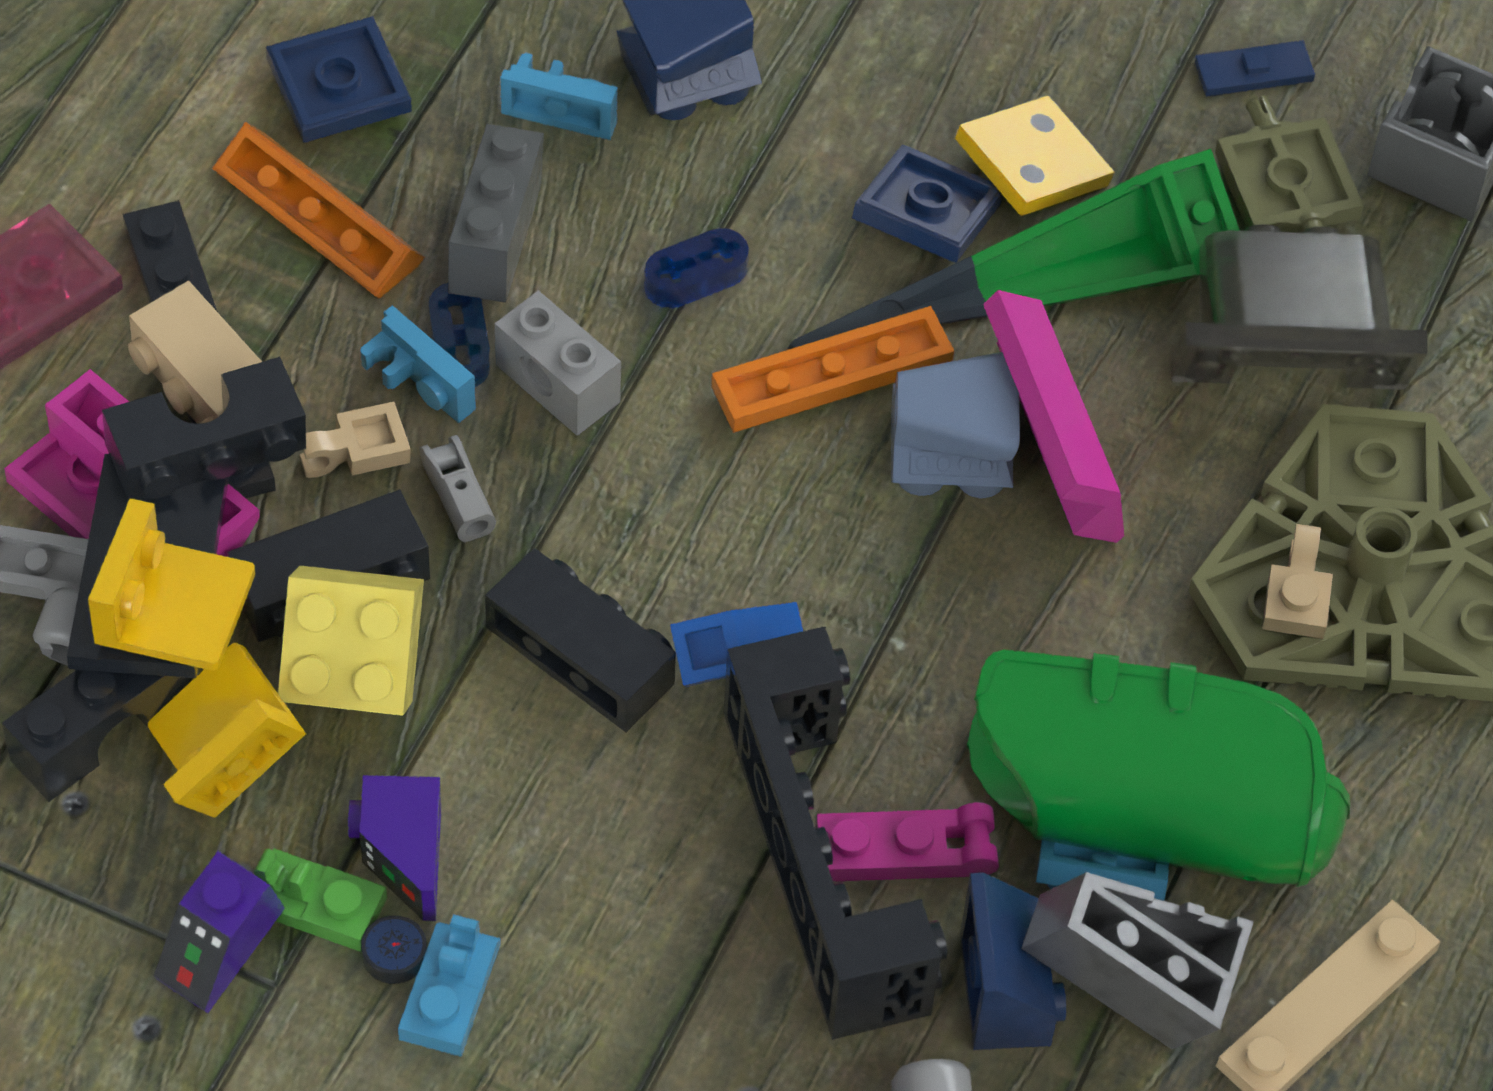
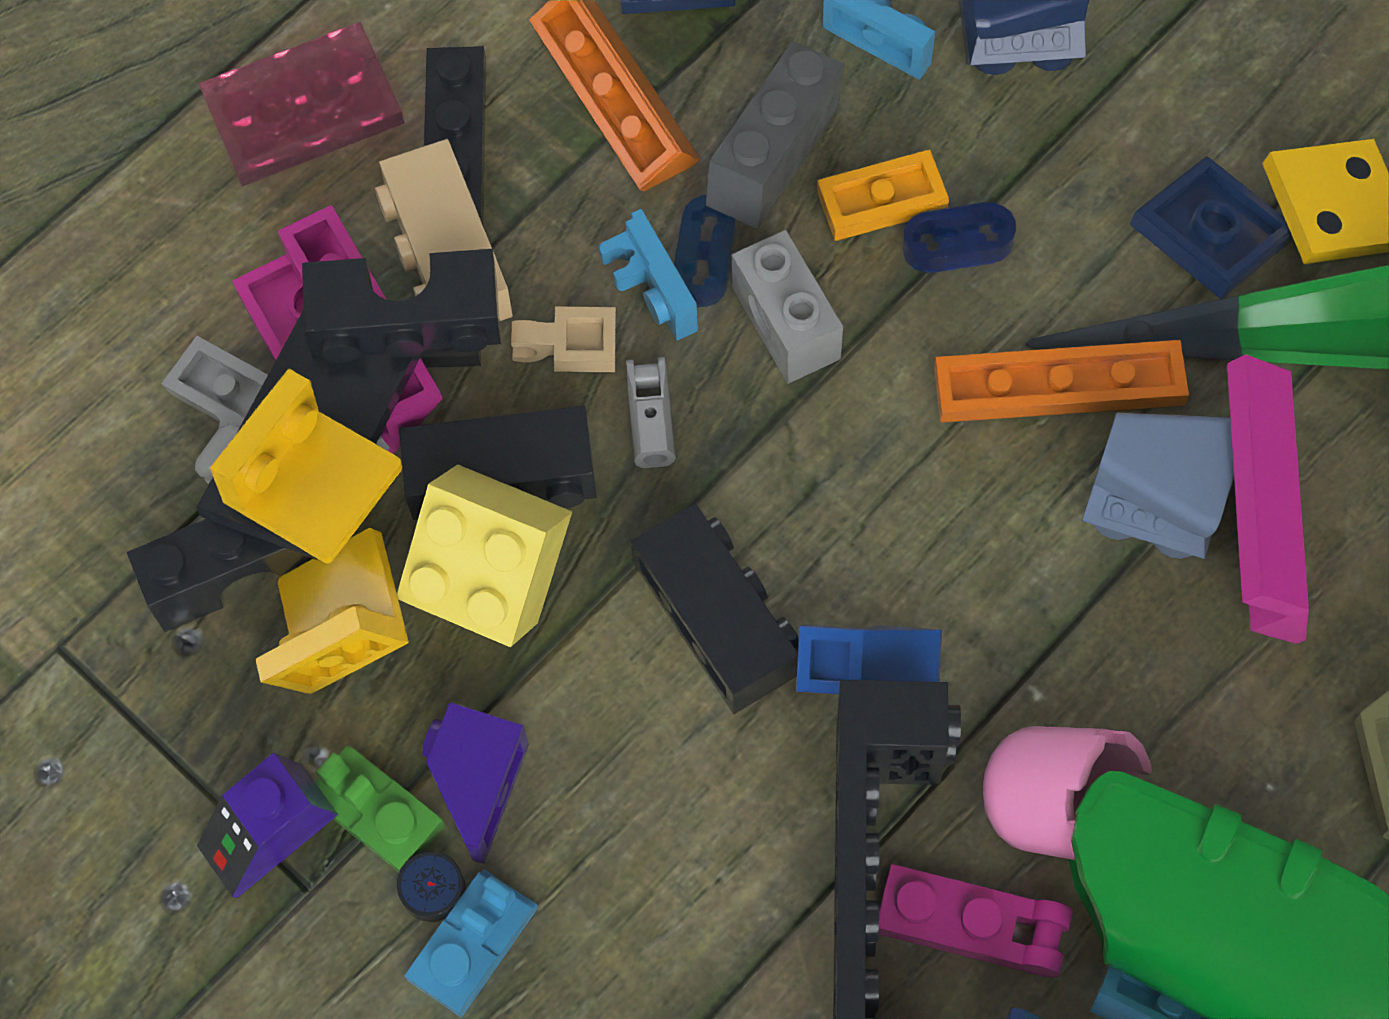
camera: 25 degrees right, 10 degrees up
none -> light orange plate [817,149,949,241]
none -> bright pink cylinder [983,726,1152,860]

